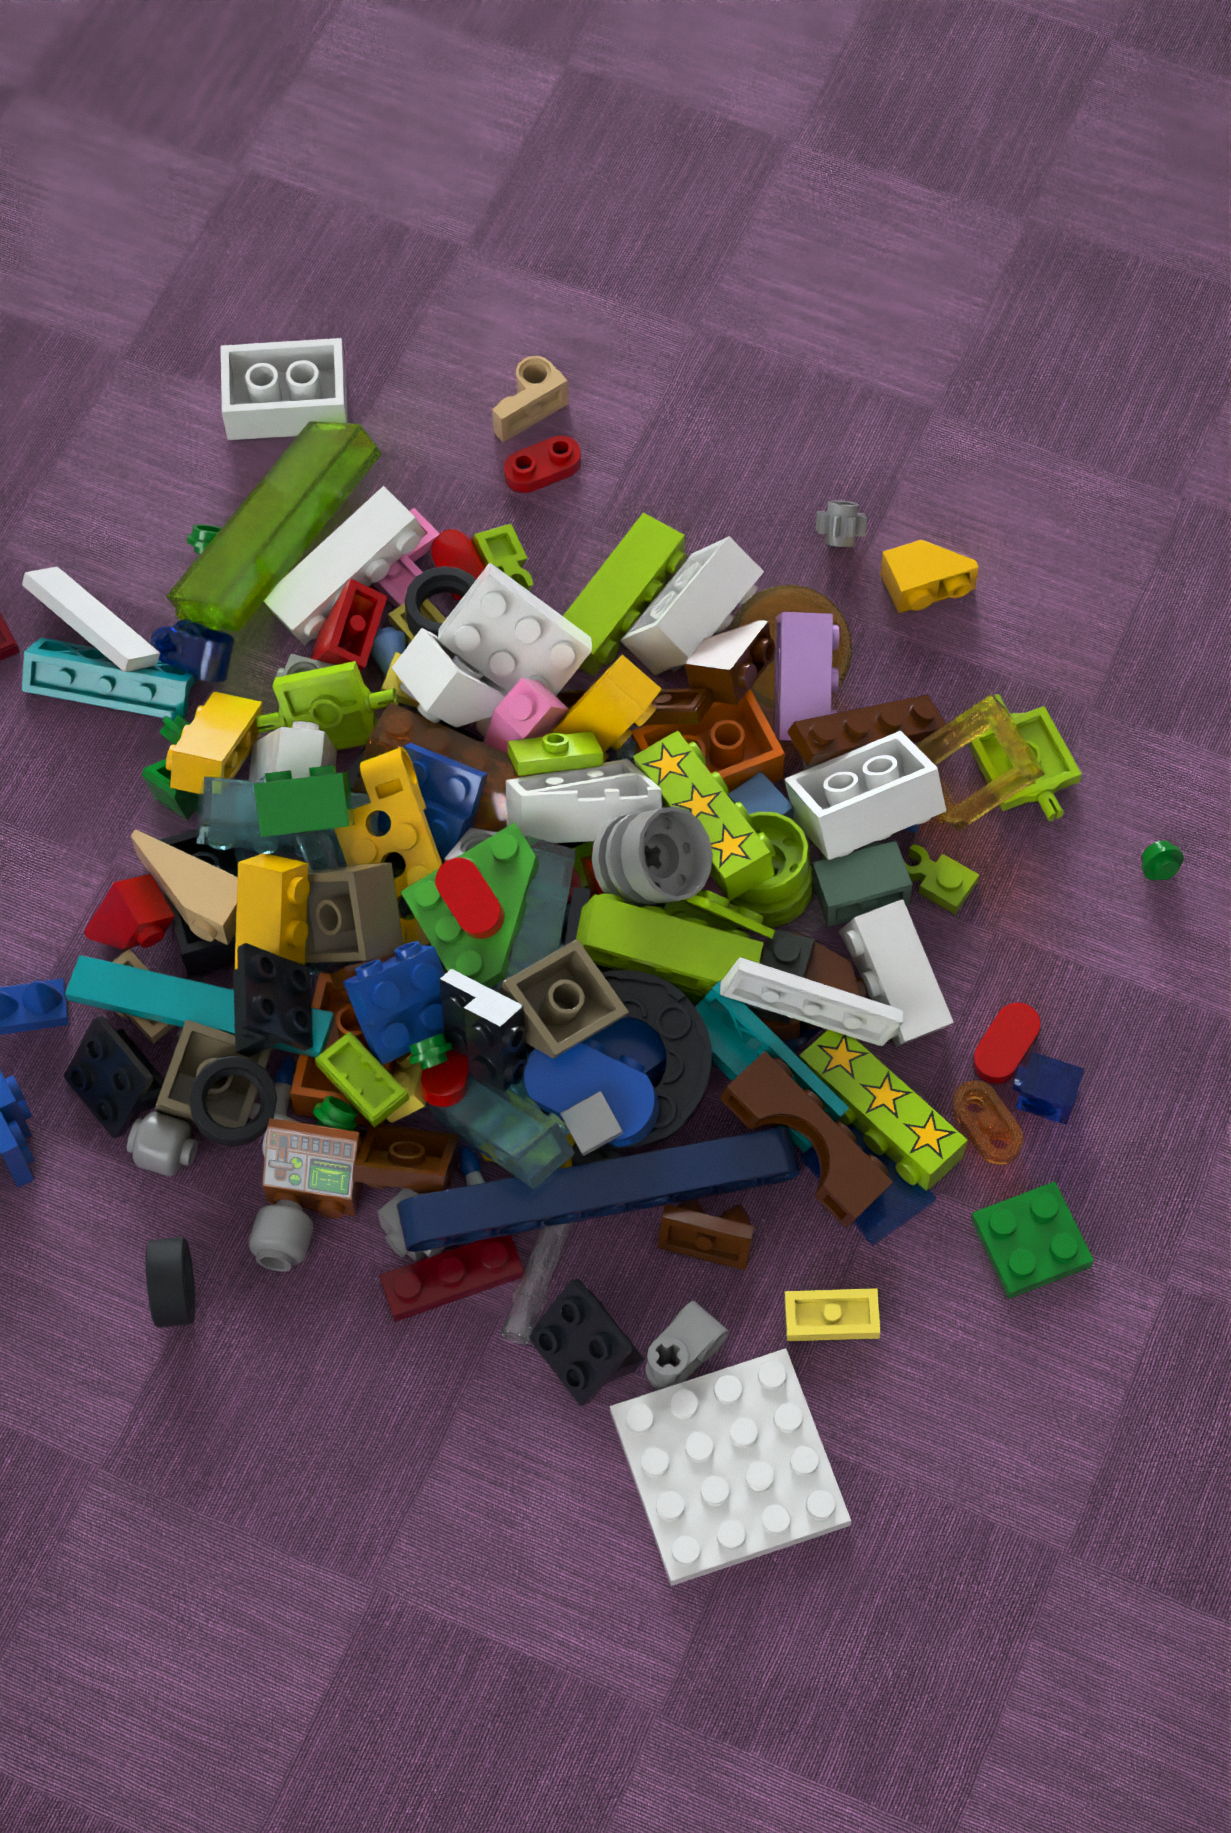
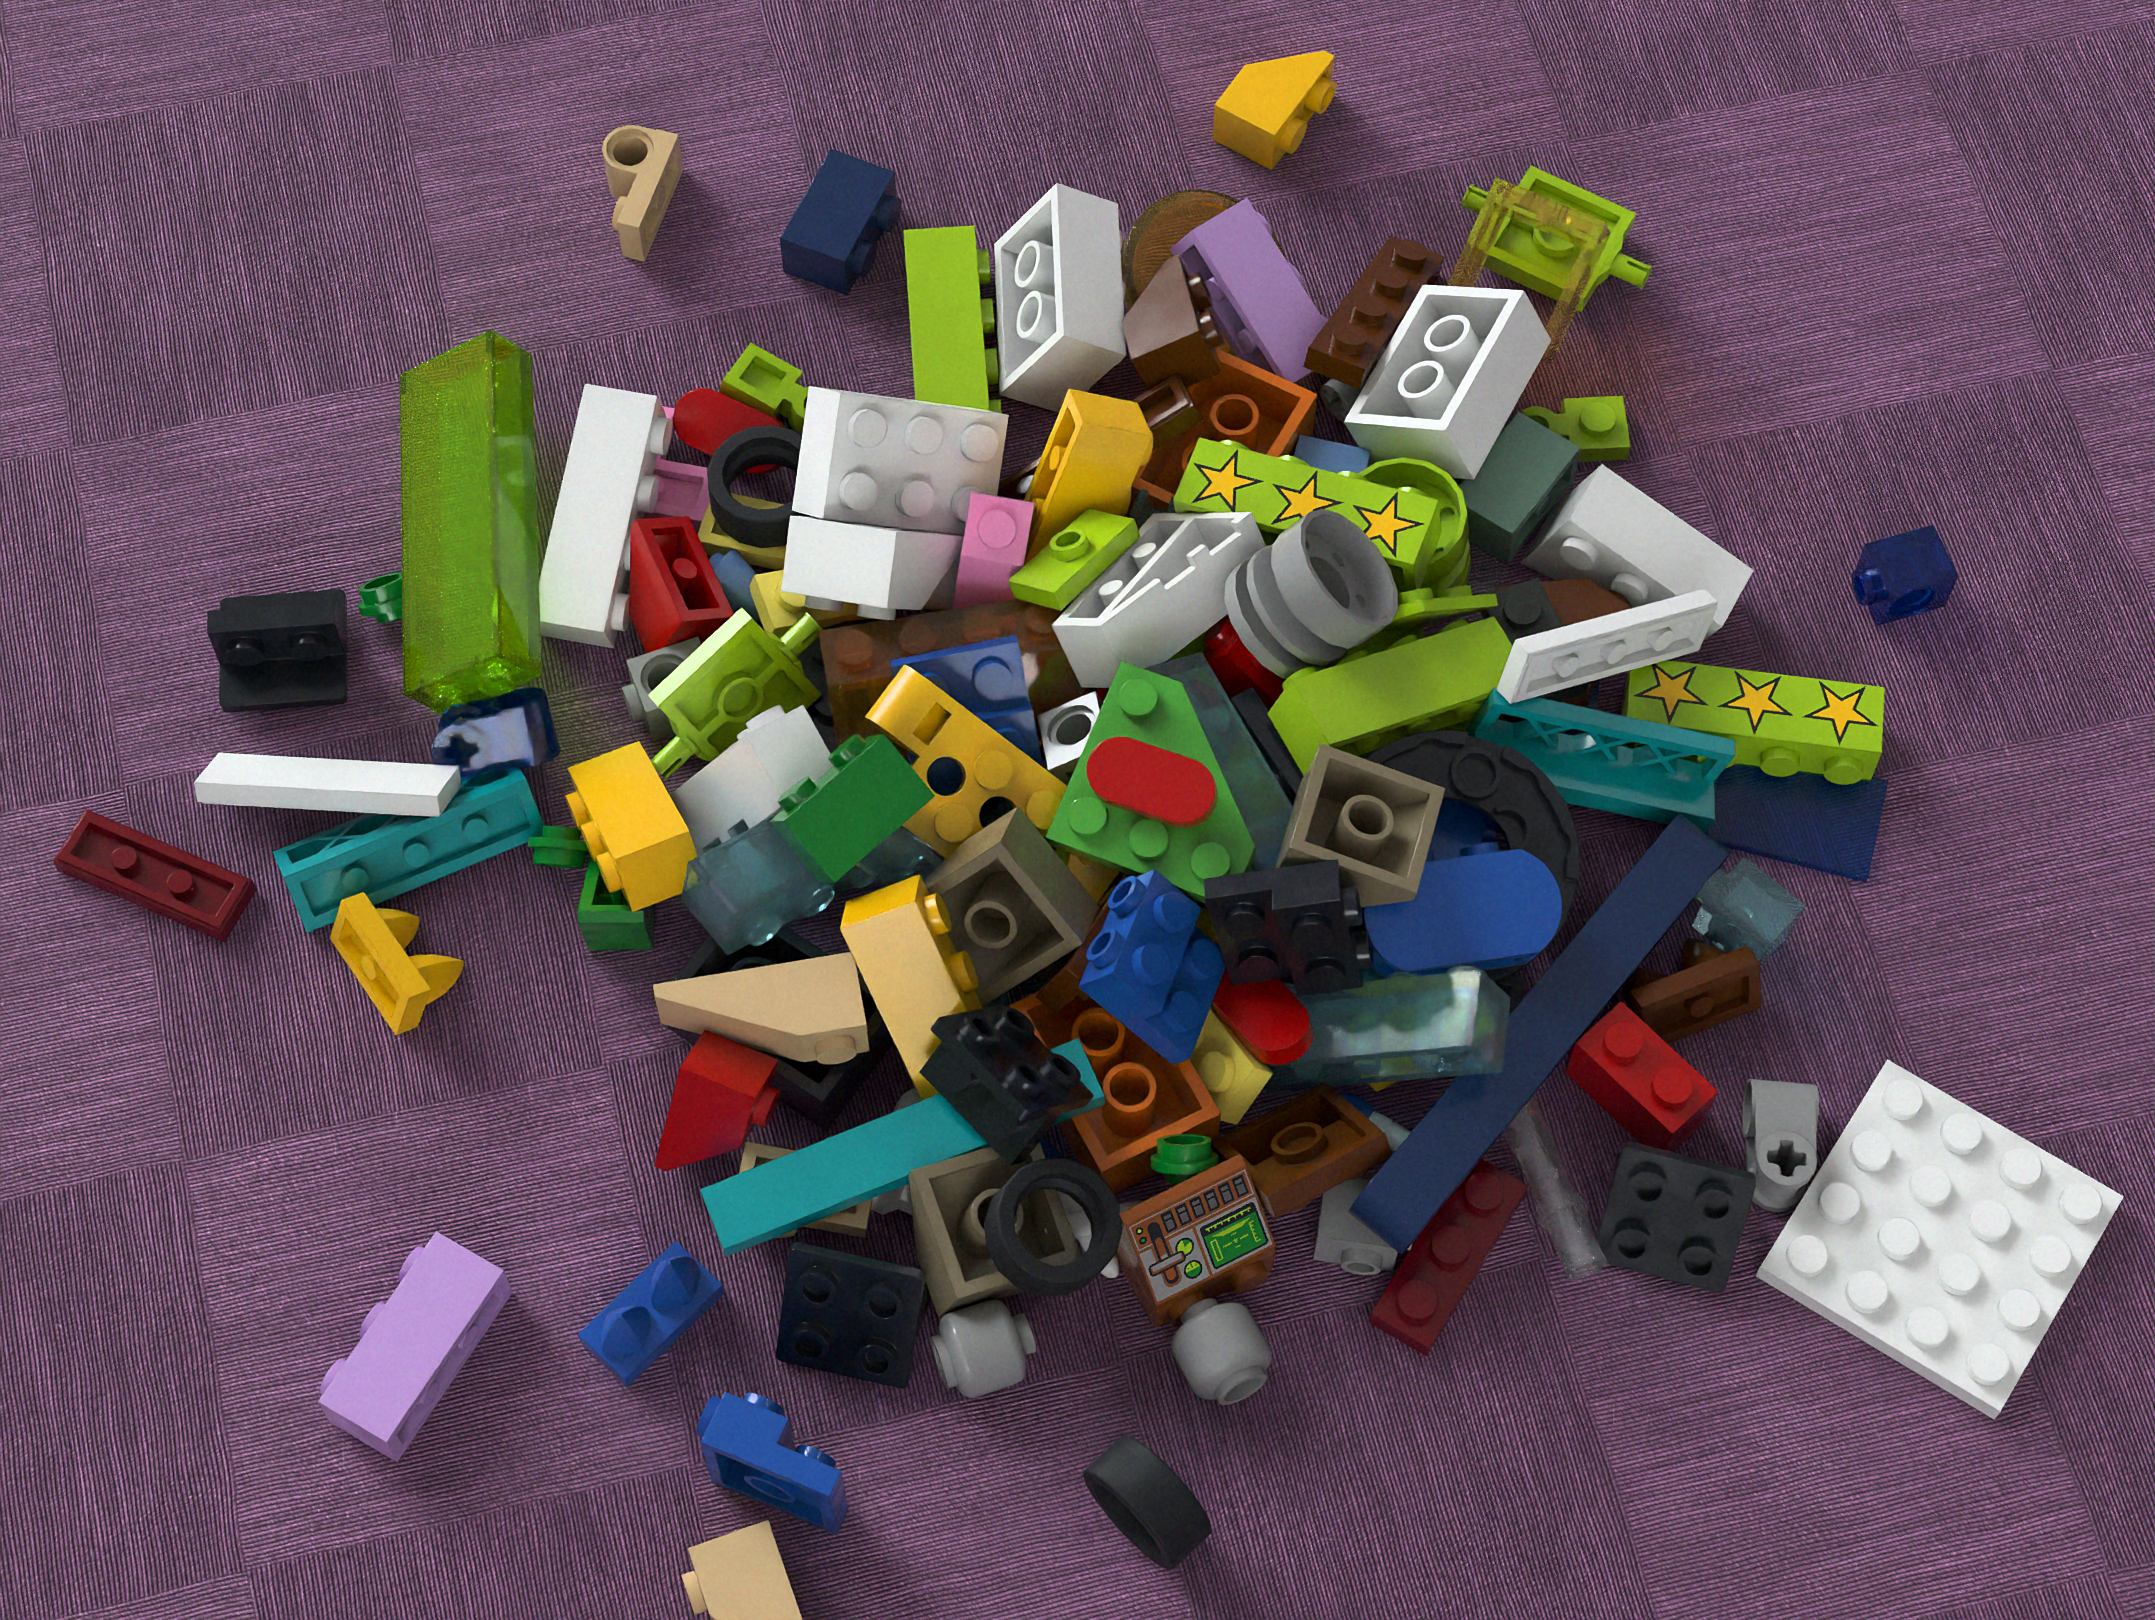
camera: 40 degrees left, 0 degrees up
white brick [221,338,348,440] -> none
lime plate [315,1031,409,1127] -> none
green plate [409,1033,453,1070] -> none
red plate [504,435,581,493] -> none
light grey tile [560,1091,624,1156] -> none
reddish brown arch [719,1051,893,1228] -> none
light yellow plate [784,1288,880,1341] -> none
light grey gear [816,500,867,547] -> none
clear orange plate [952,1080,1023,1165] -> none
green plate [971,1181,1094,1299] -> none
red tile [973,1002,1041,1084] -> none
green plate [1141,840,1184,880] -> none
none -> black bracket [207,589,348,713]
none -> yellow tile [330,892,464,1035]
none -> dark blue brick [780,149,902,296]
none -> red brick [1566,1001,1718,1152]
none -> clear light blue brick [1692,857,1806,967]

